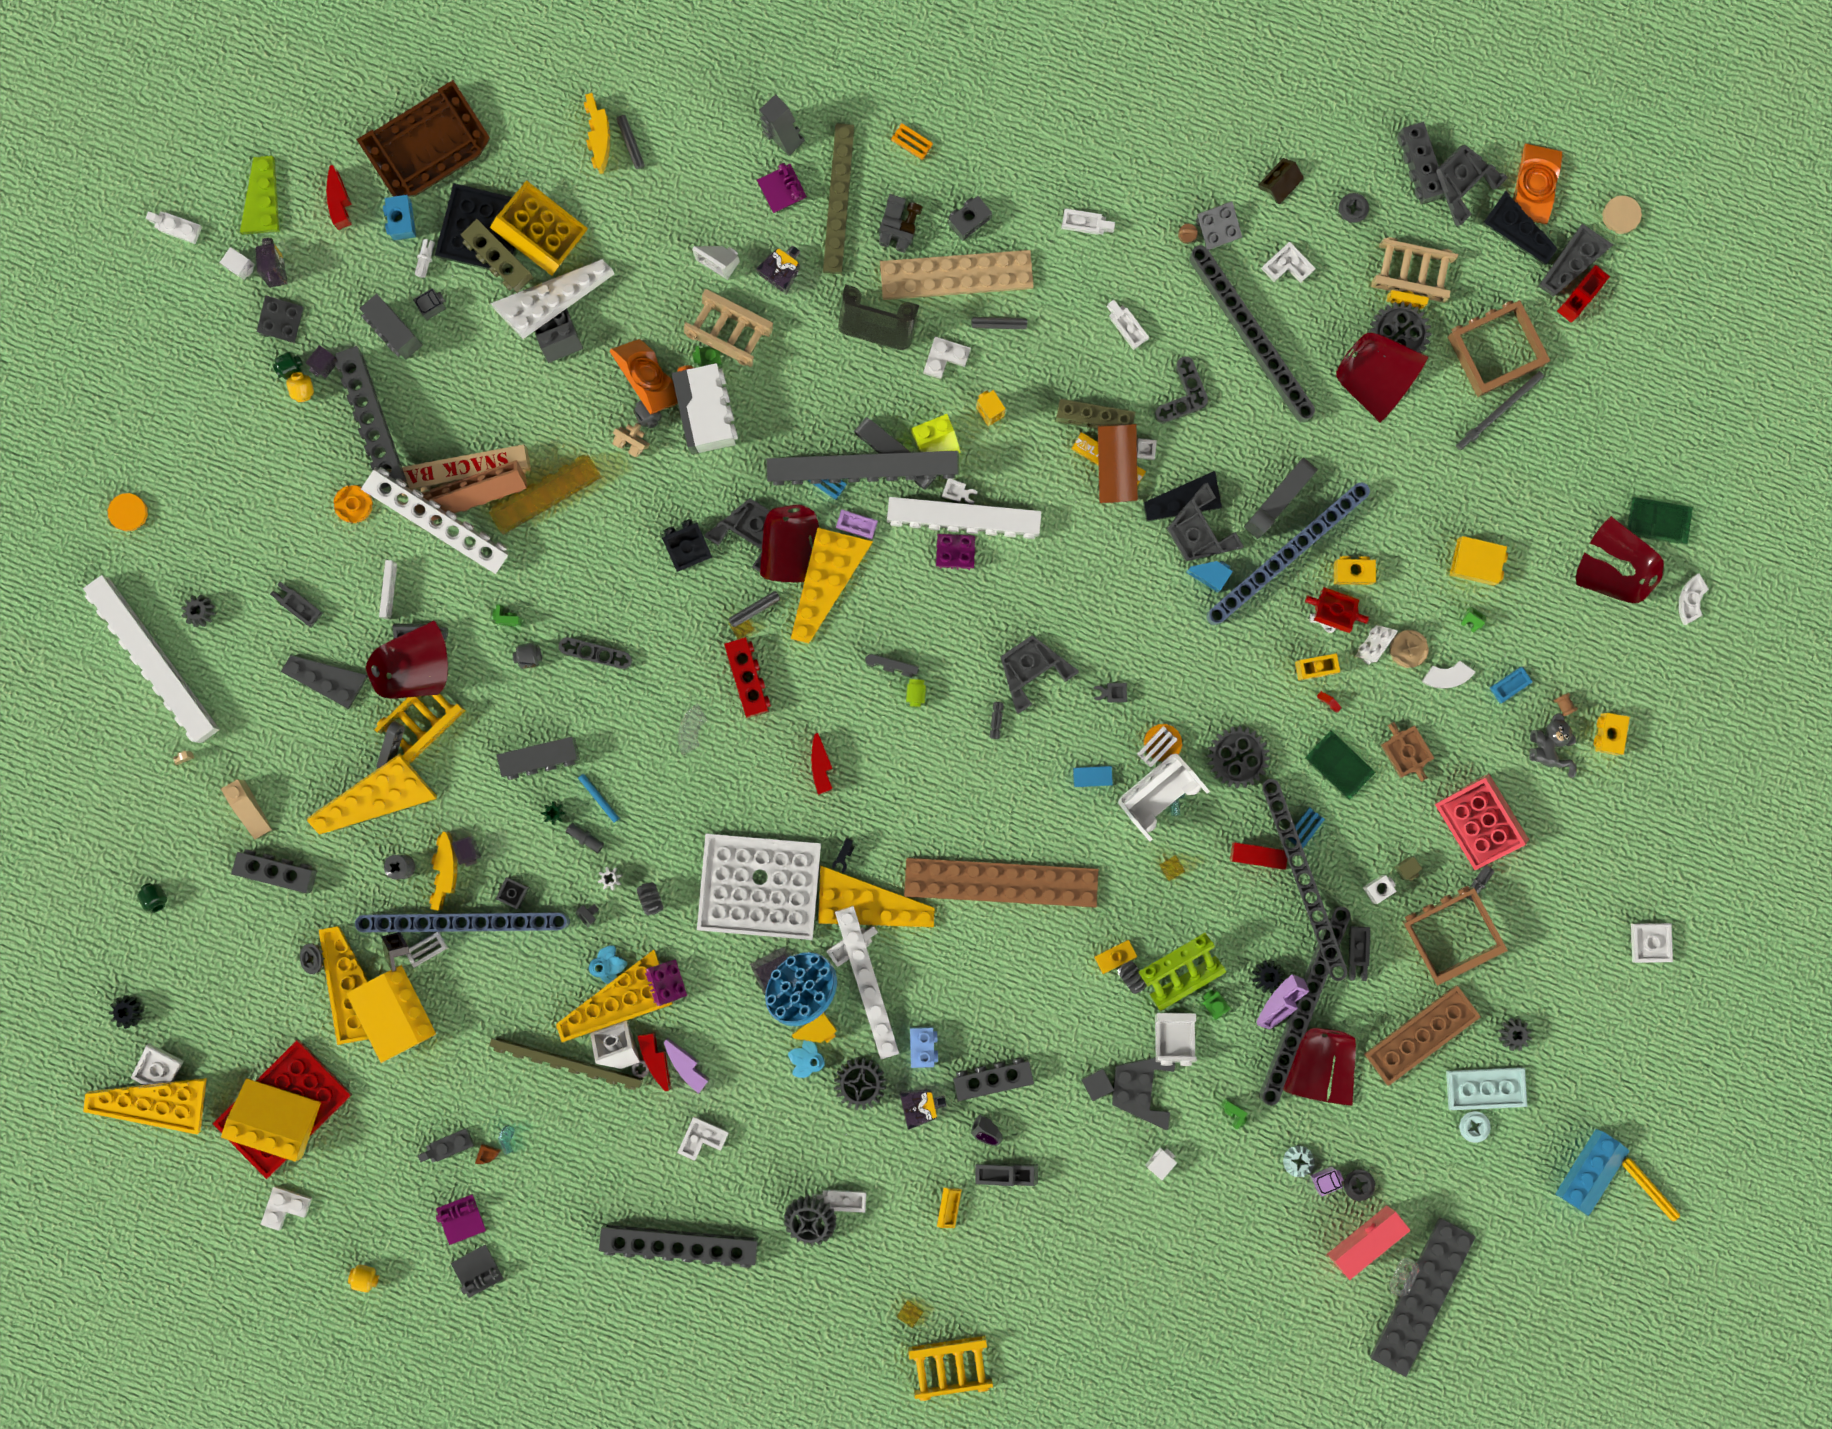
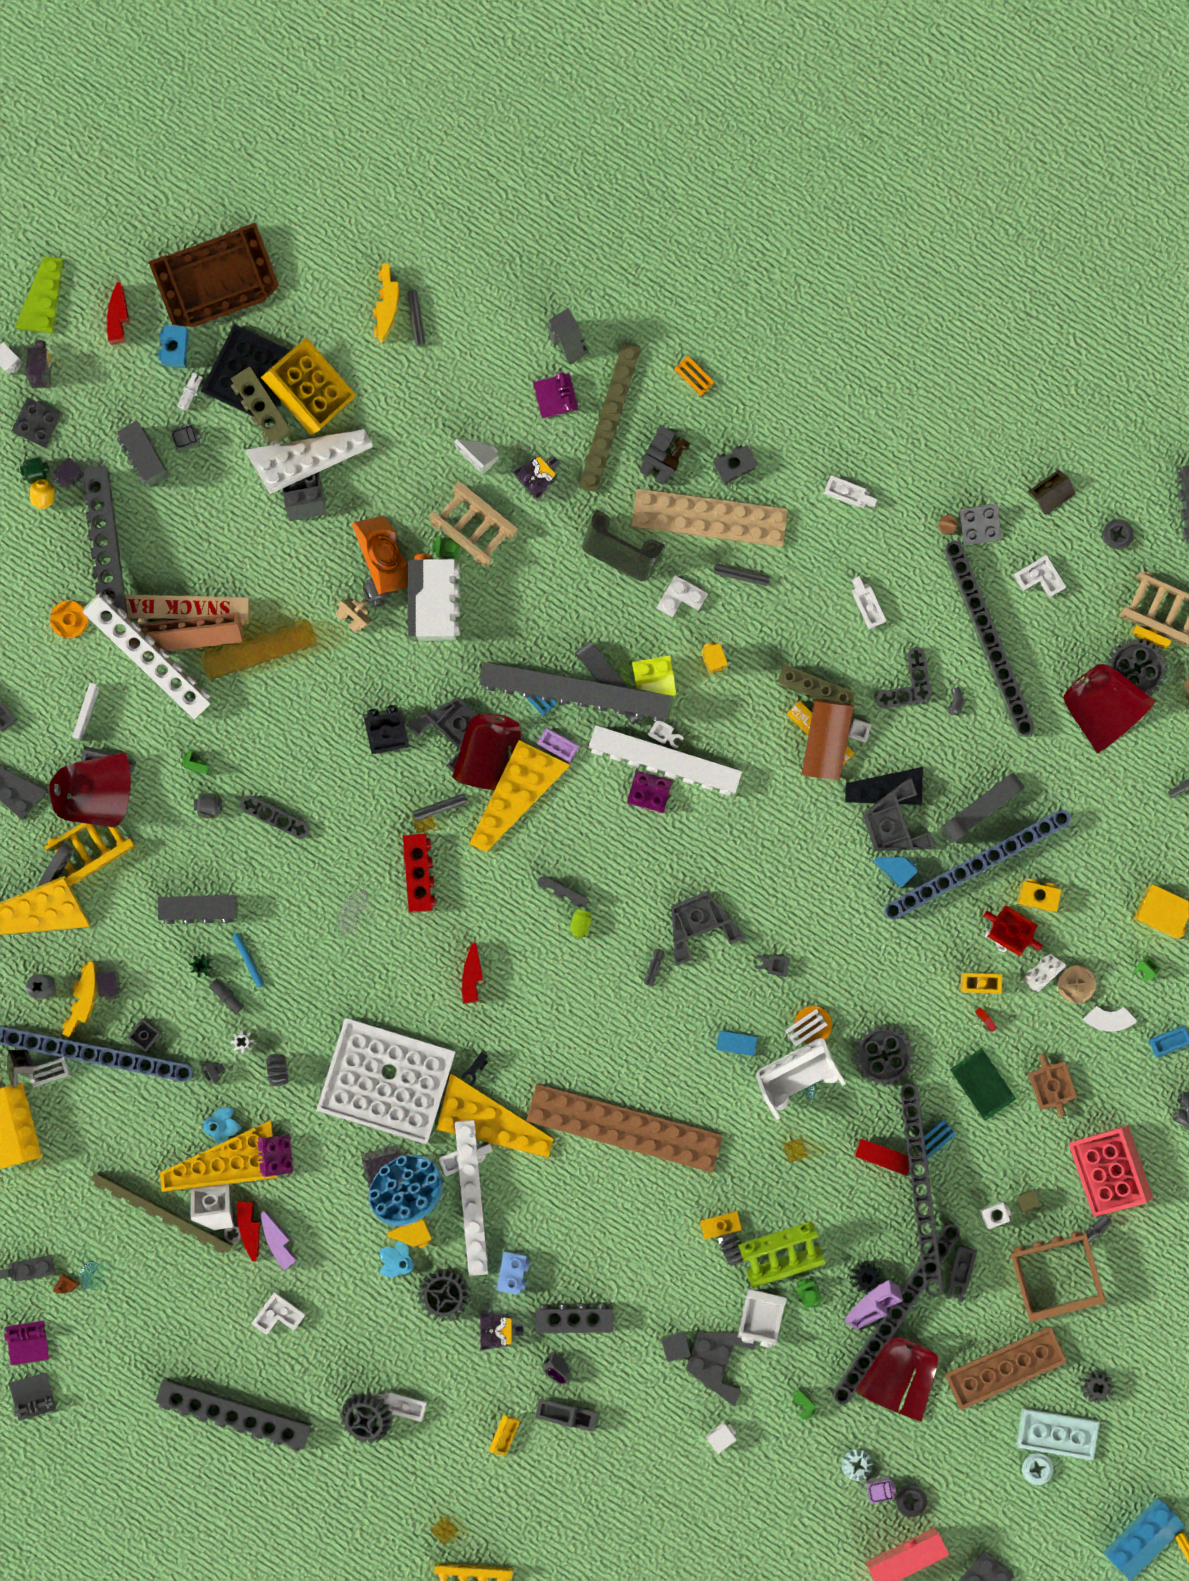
camera: 20 degrees right, 0 degrees up
none -> dark grey arm [947,687,965,715]

